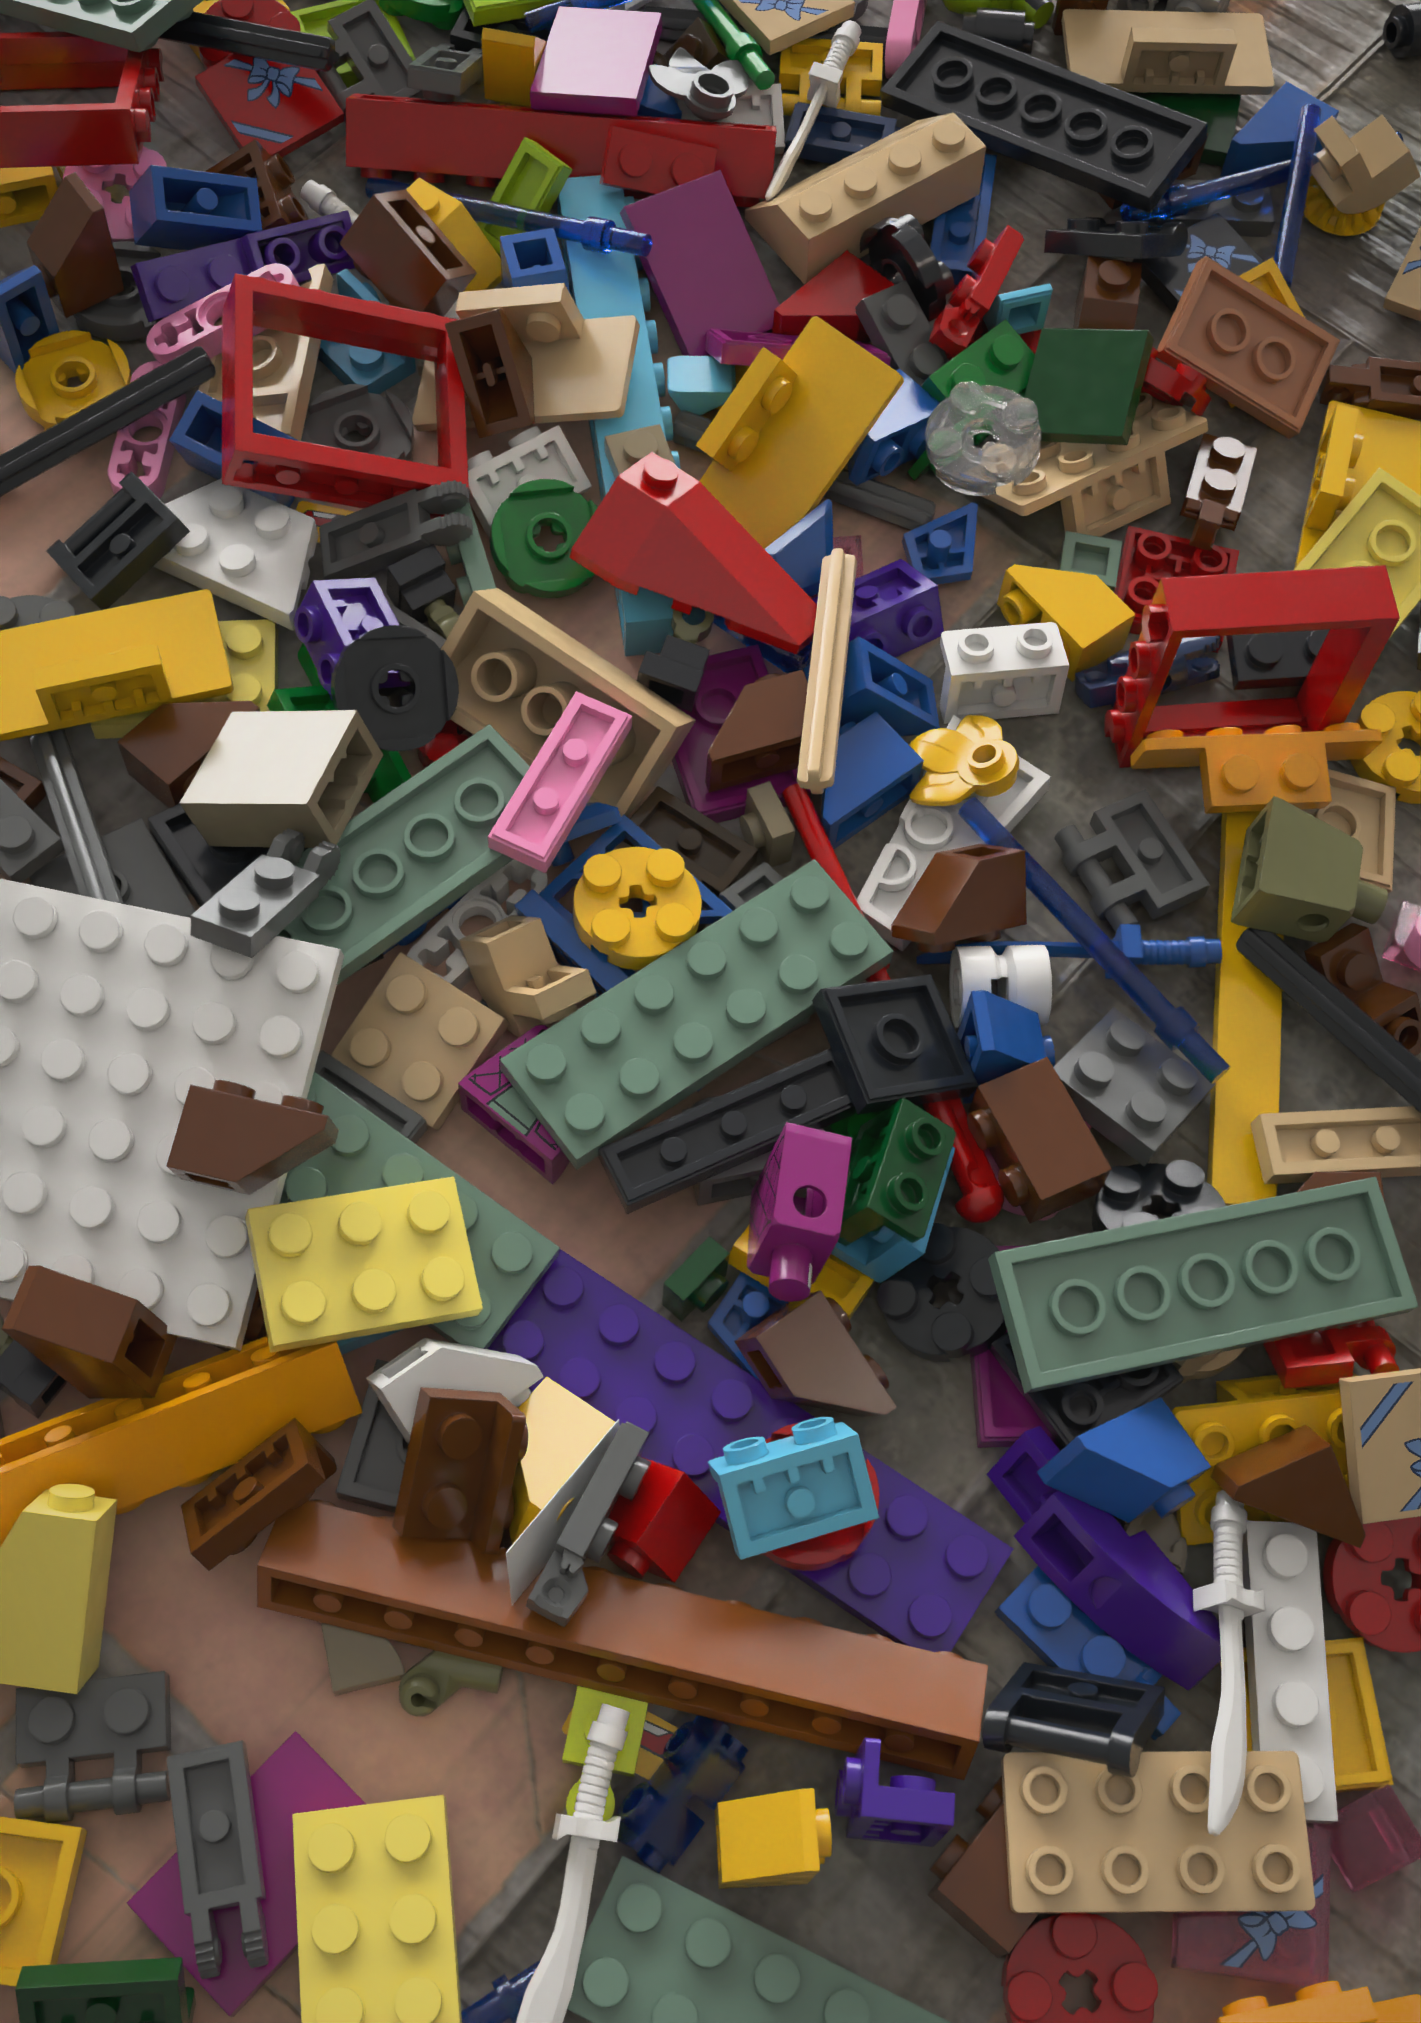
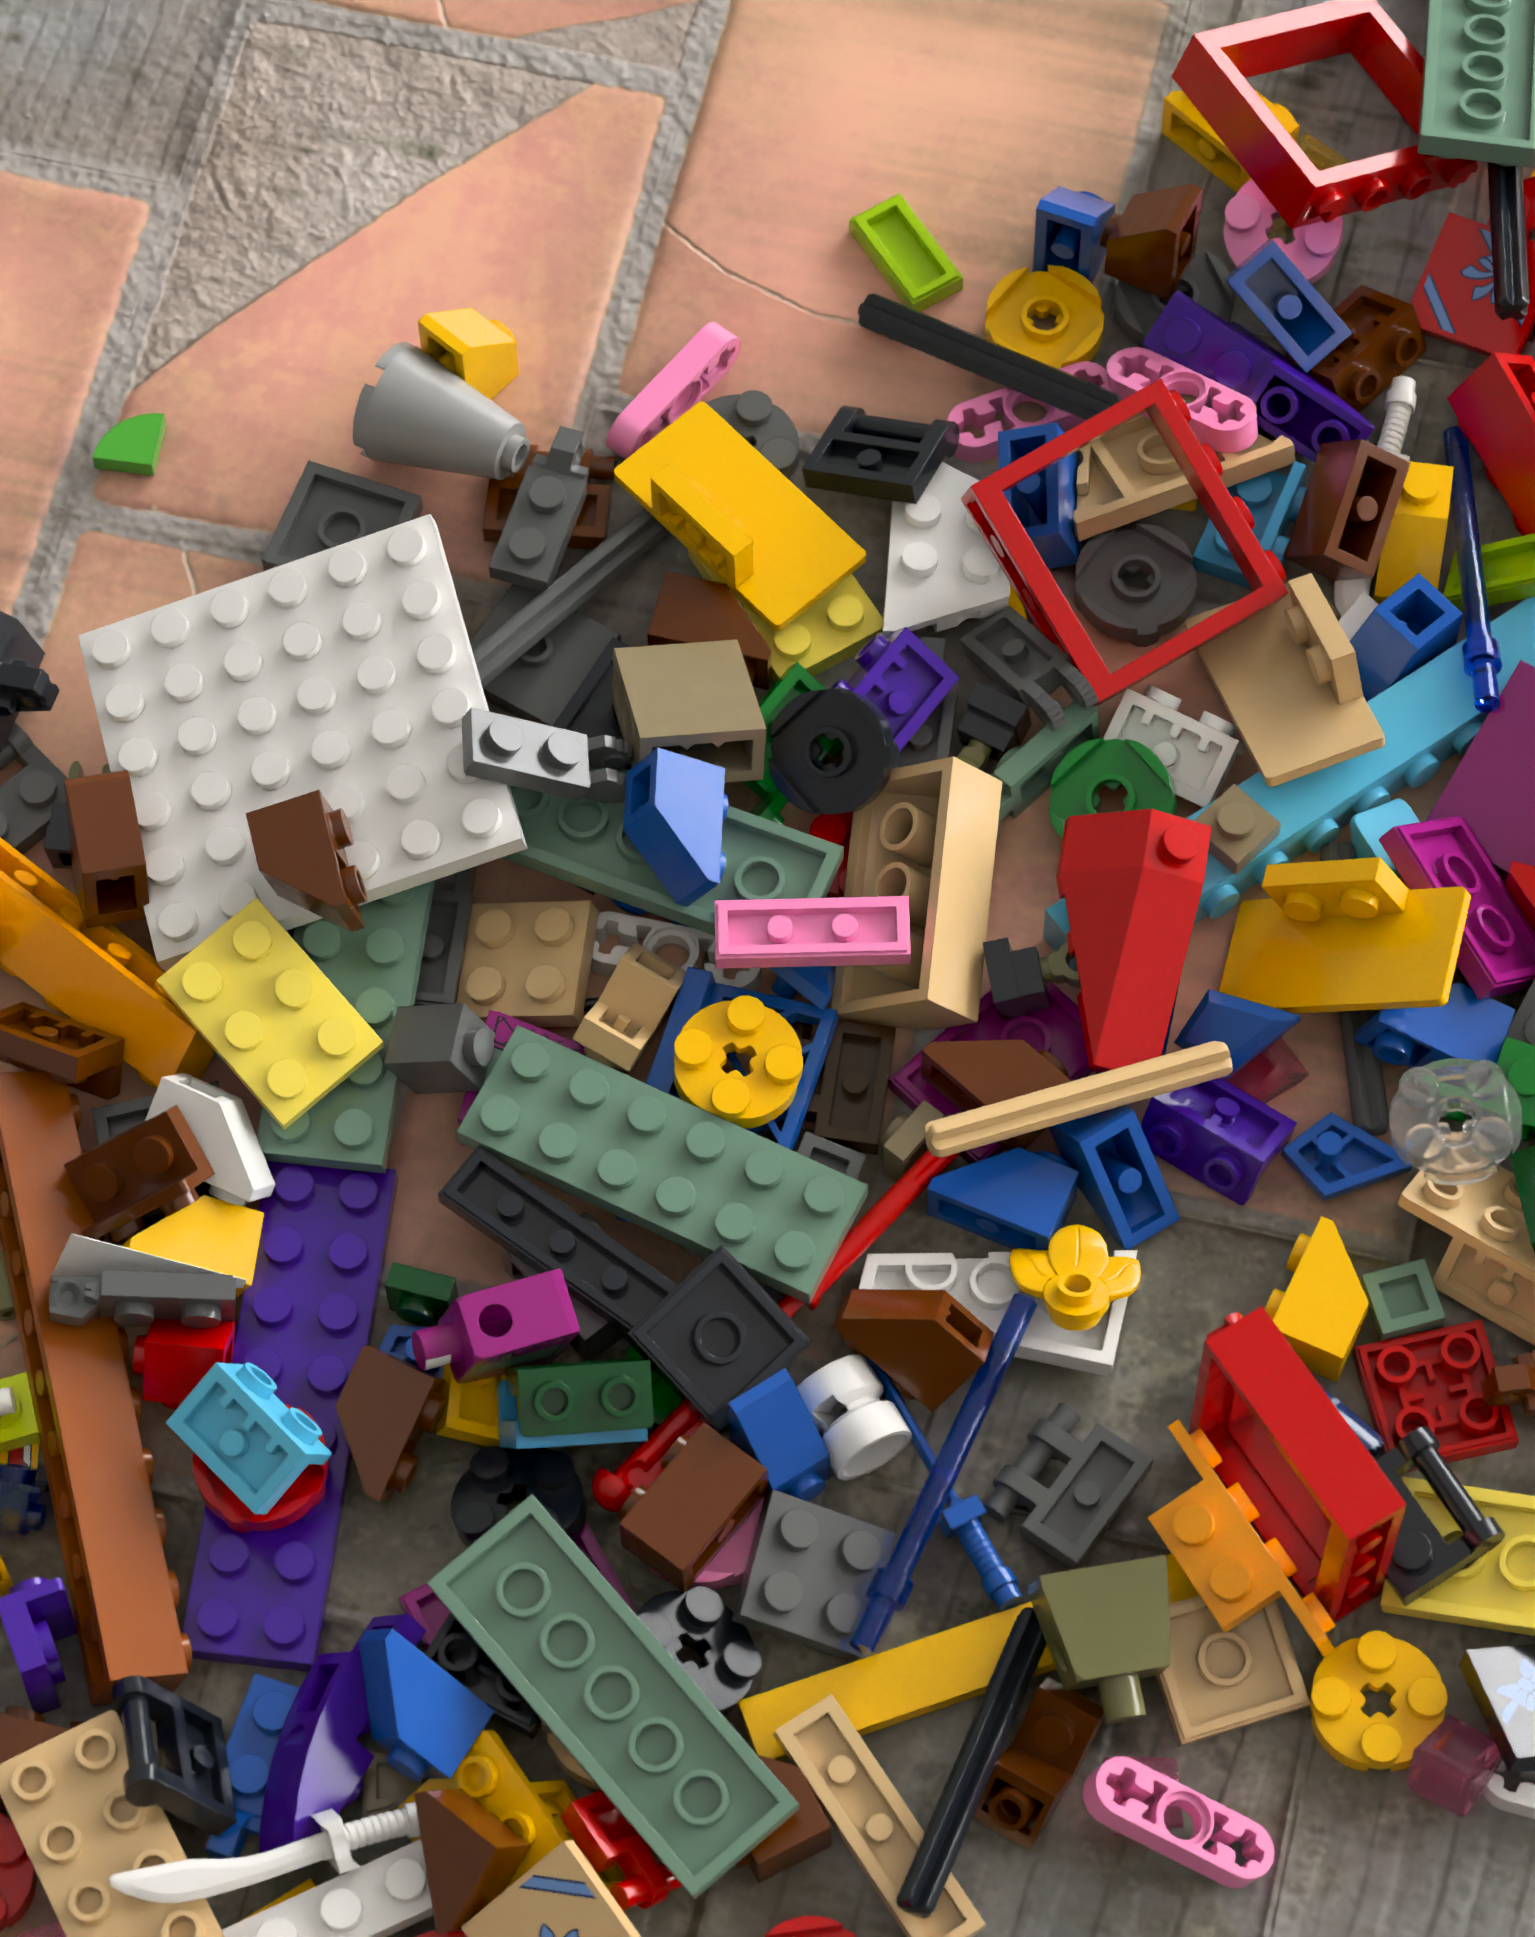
camera: 70 degrees right, 0 degrees up
reddish brown slope [445,308,535,439] -> none
white bracket [939,622,1069,724] -> none
none -> dark grey brick [384,1003,495,1094]
none -> slope [623,748,728,907]

